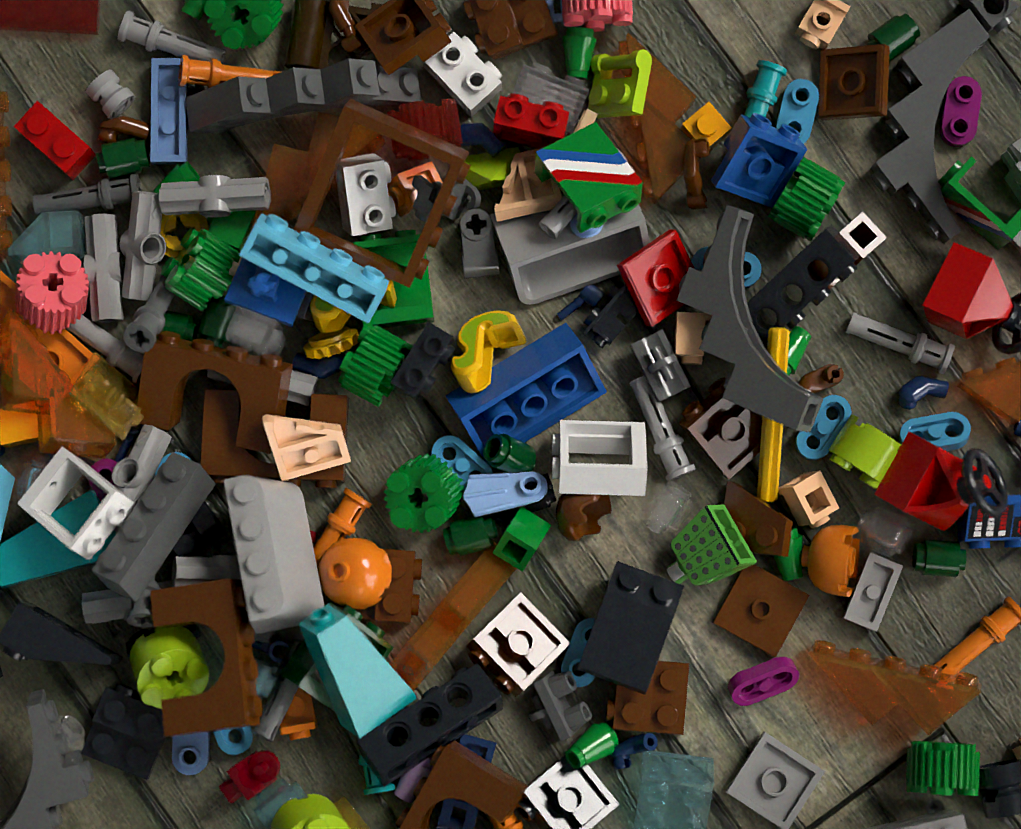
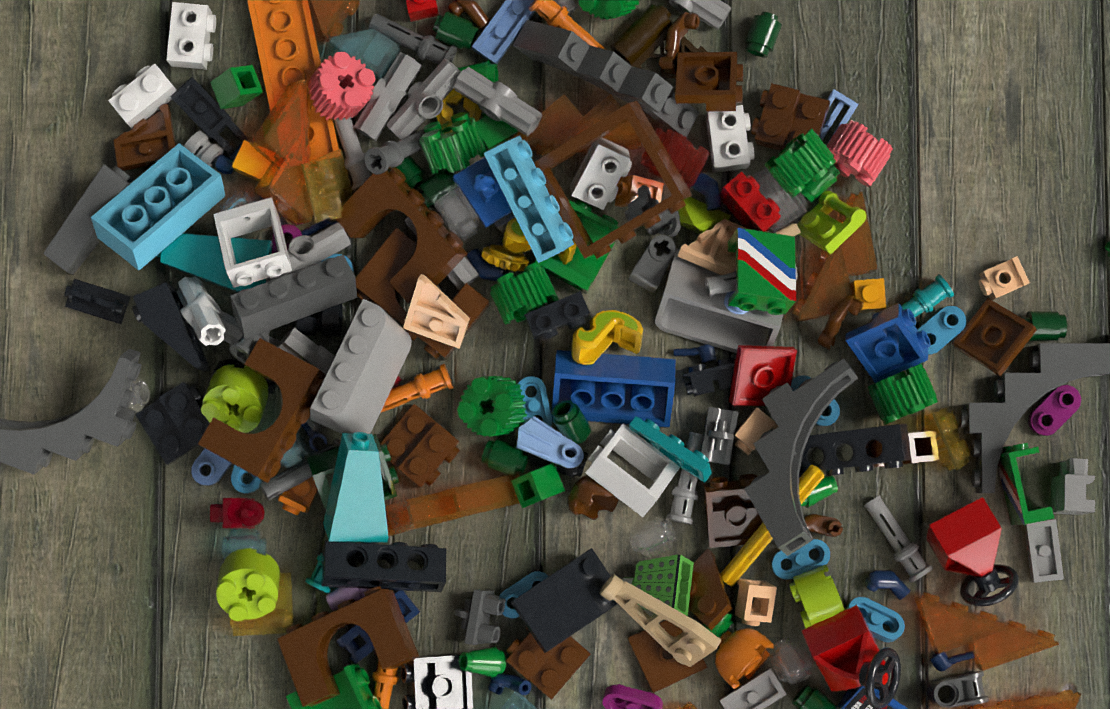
camera: 35 degrees right, 0 degrees up
orange cylinder [318,538,392,609] -> none
plate [466,593,570,697] -> none
none -> white piece [177,276,226,346]
none -> tan plate [599,574,721,667]
none -> teal plate [629,416,712,483]
none -> green brick [764,128,836,198]
none -> clear yellow hinge [924,407,970,471]

